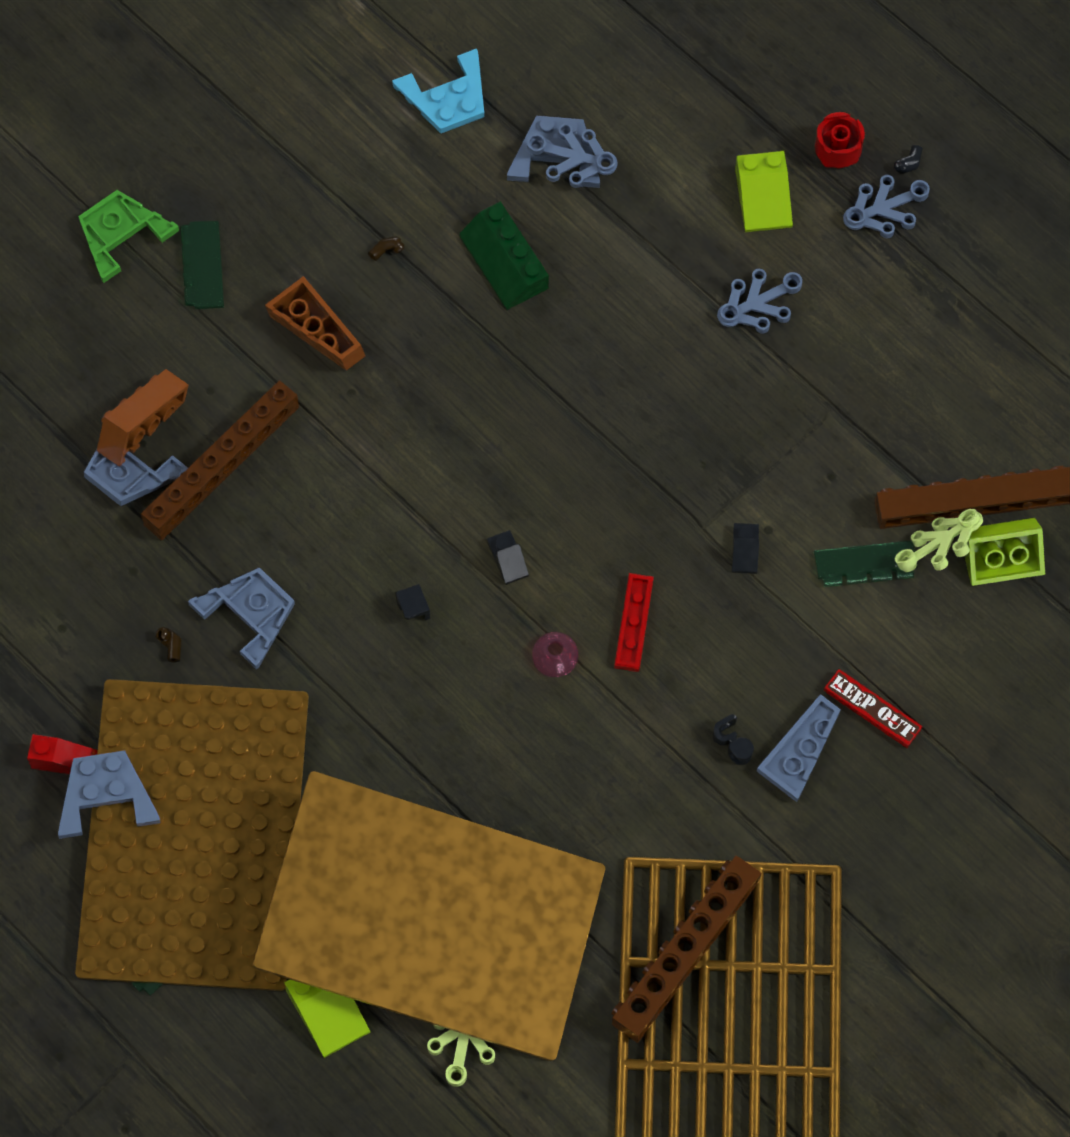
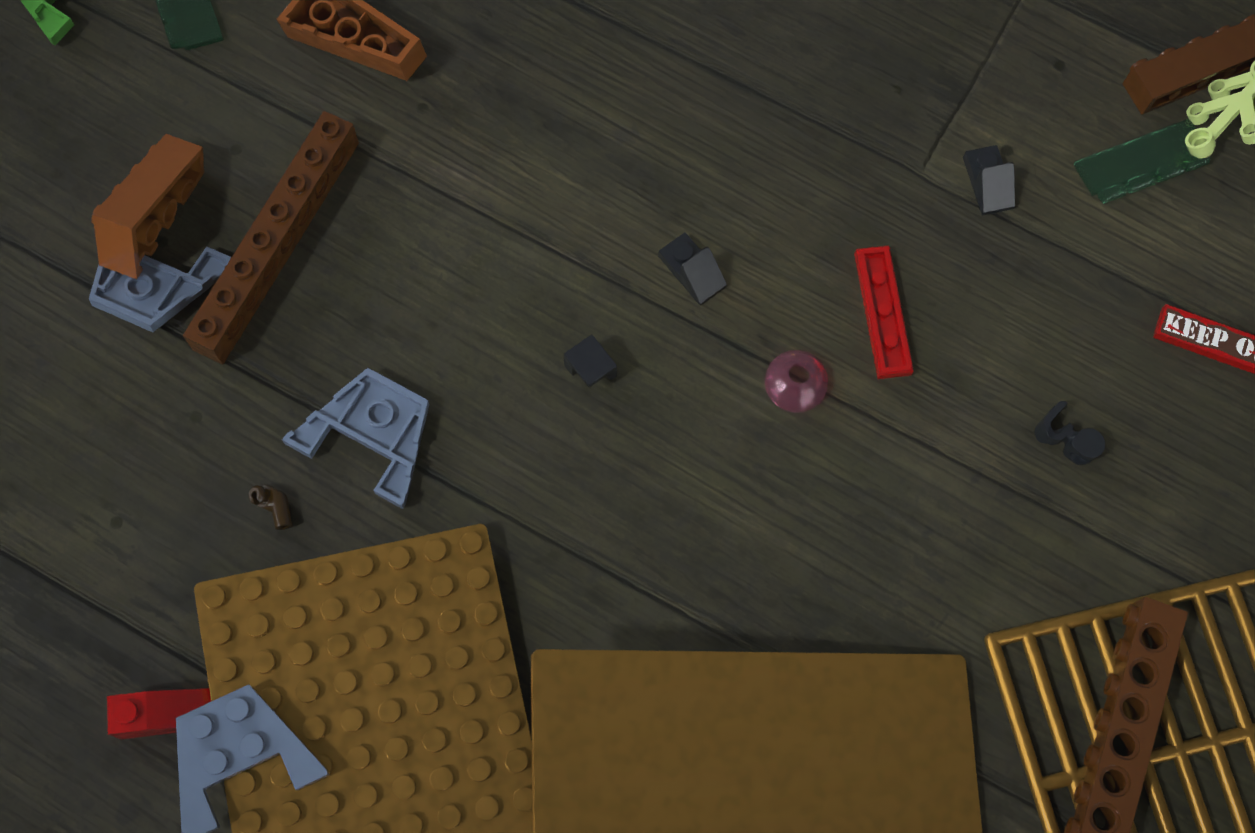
camera: 20 degrees left, 5 degrees up
sand blue wing [757,694,841,802] -> none

